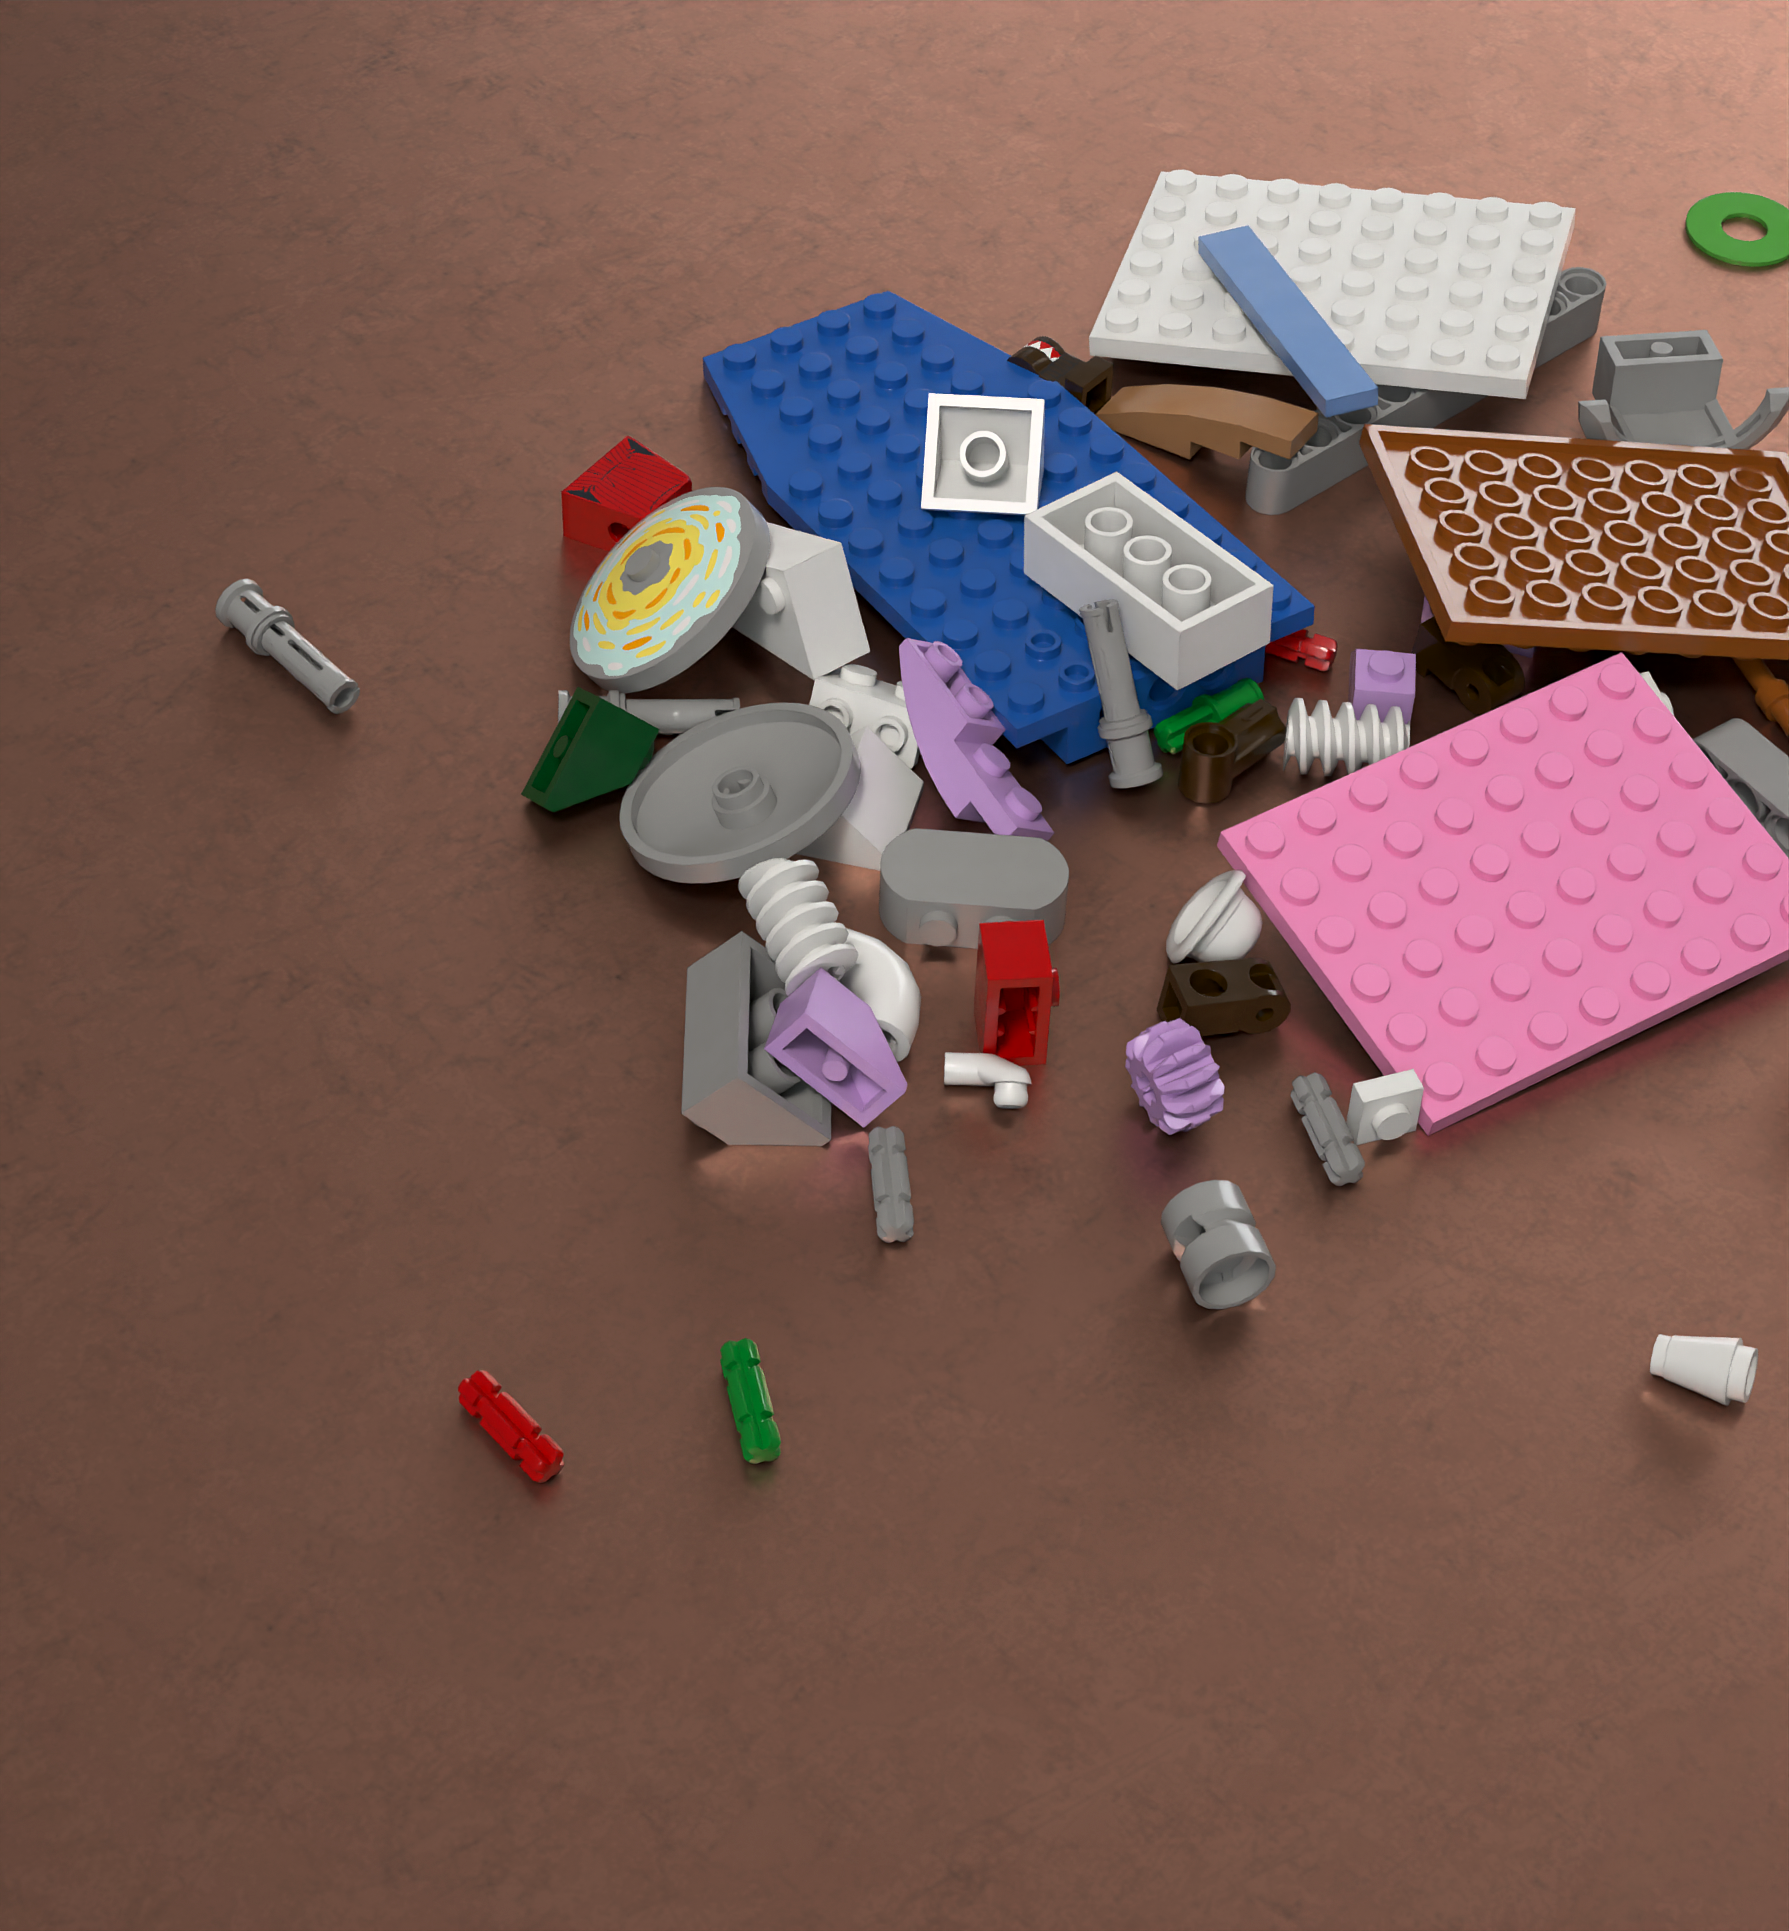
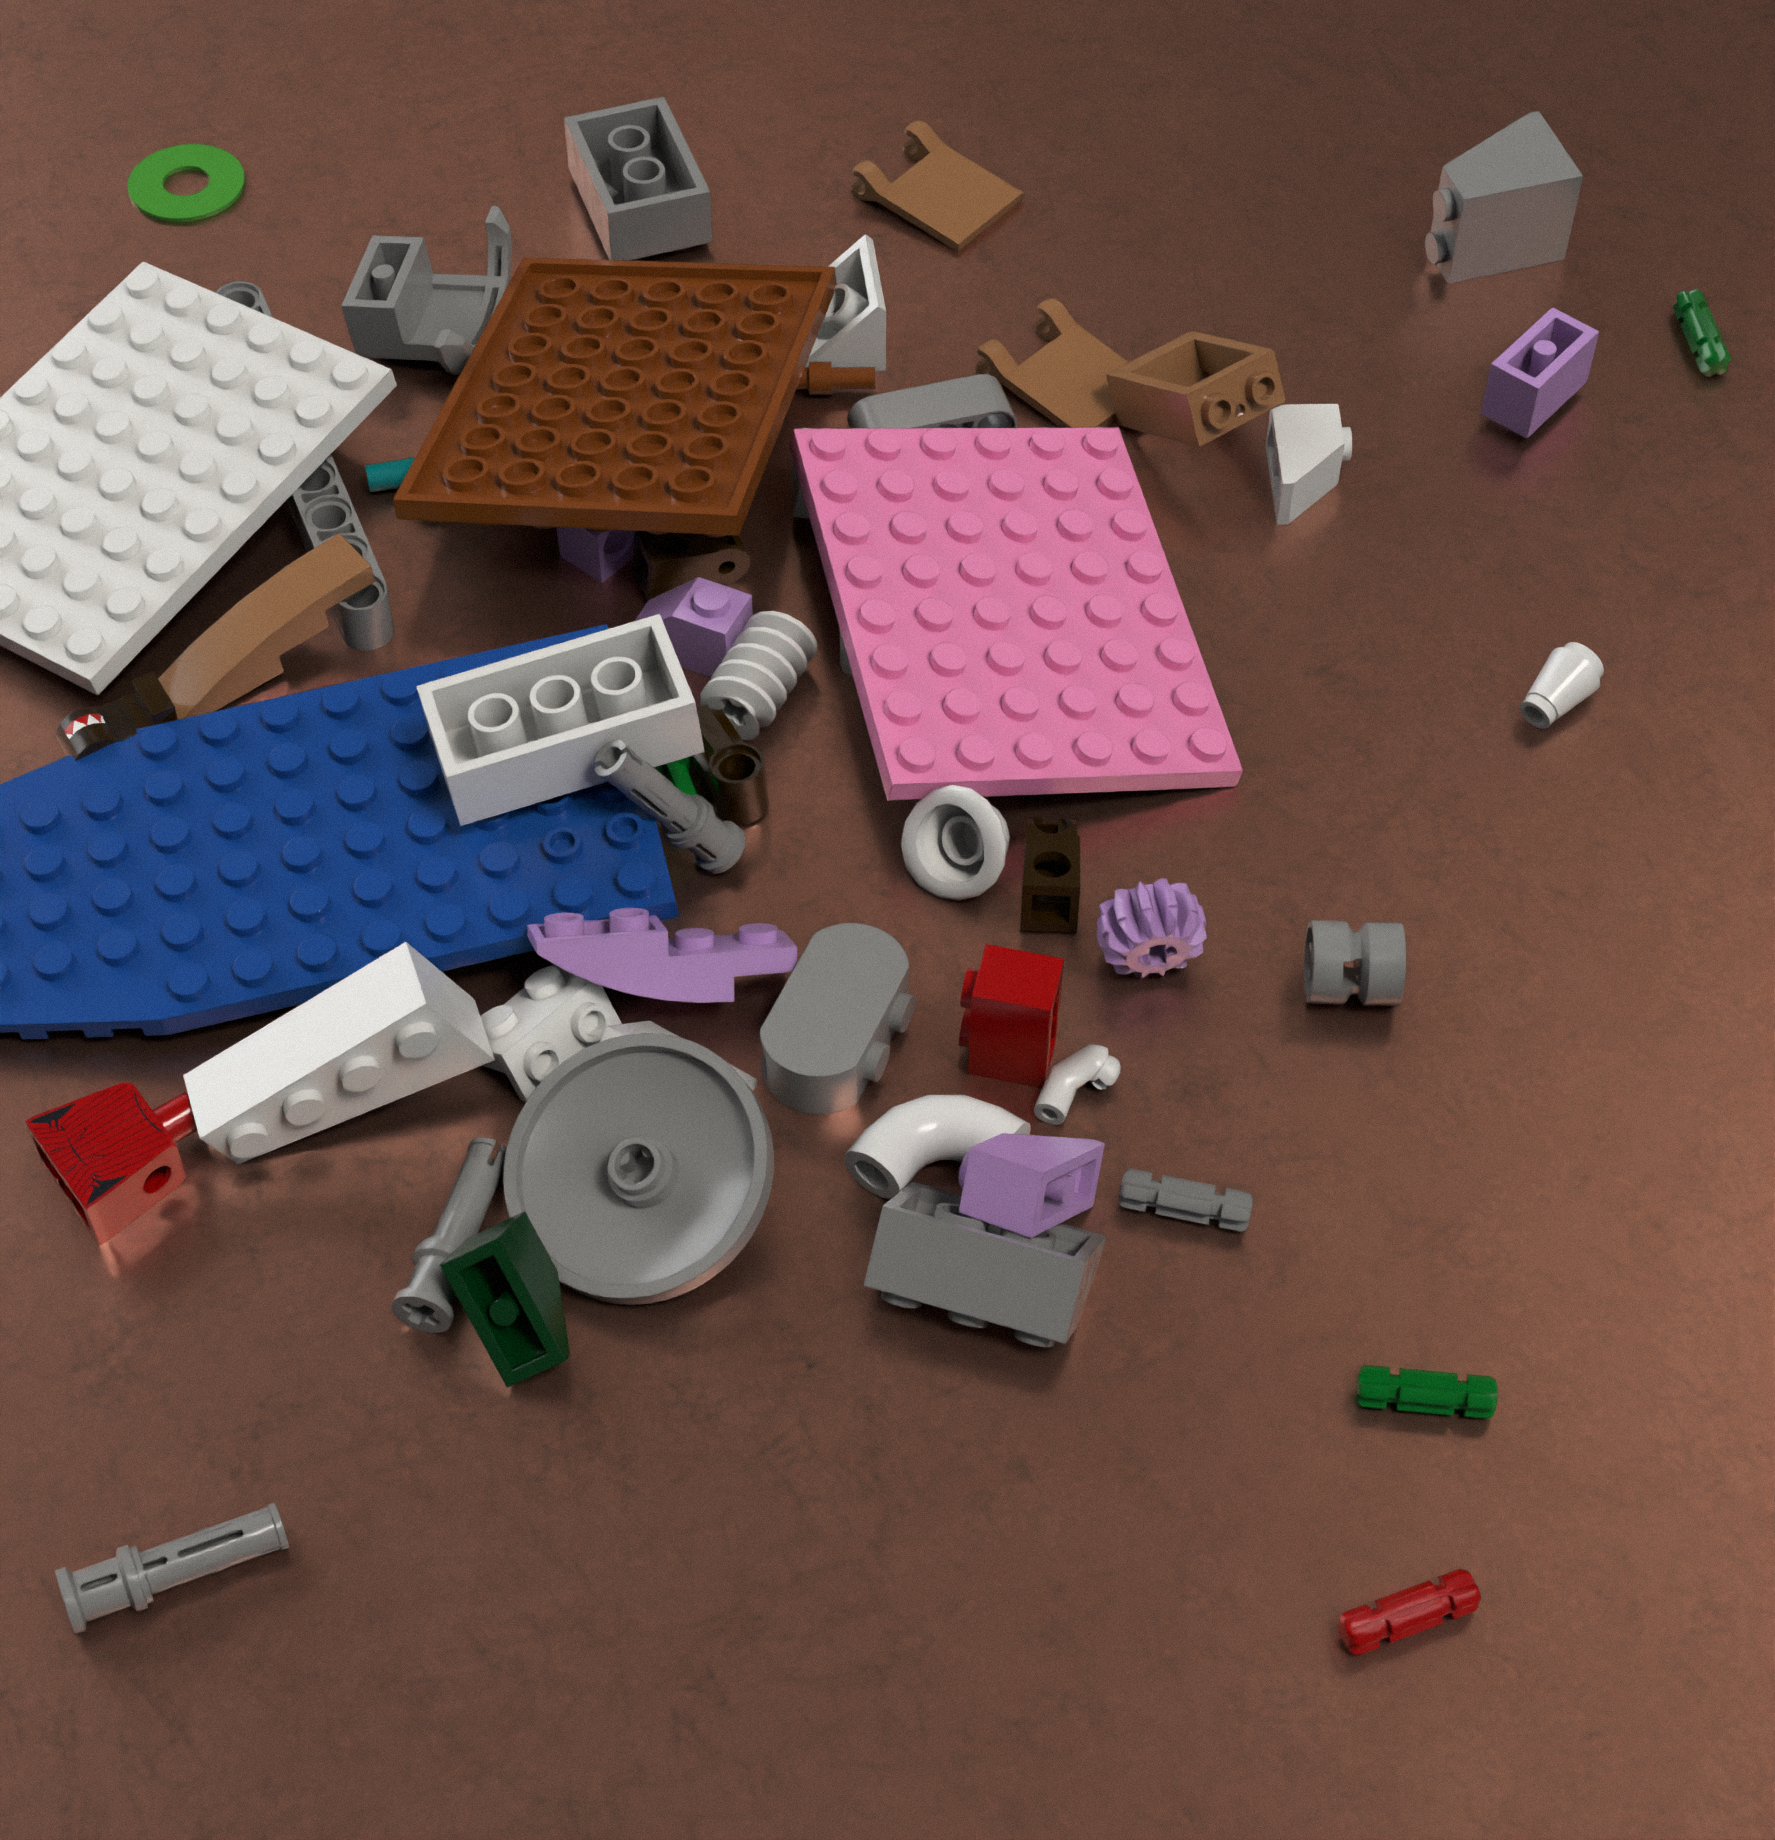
camera: 70 degrees left, 5 degrees up
dish [570,487,770,693] -> none
white piece [738,858,858,996] -> none
white slope [921,393,1045,516] -> none
medium blue tile [1198,225,1378,418] -> none
light grey axle [1290,1072,1365,1186] -> none
white plate [1346,1069,1424,1146] -> none

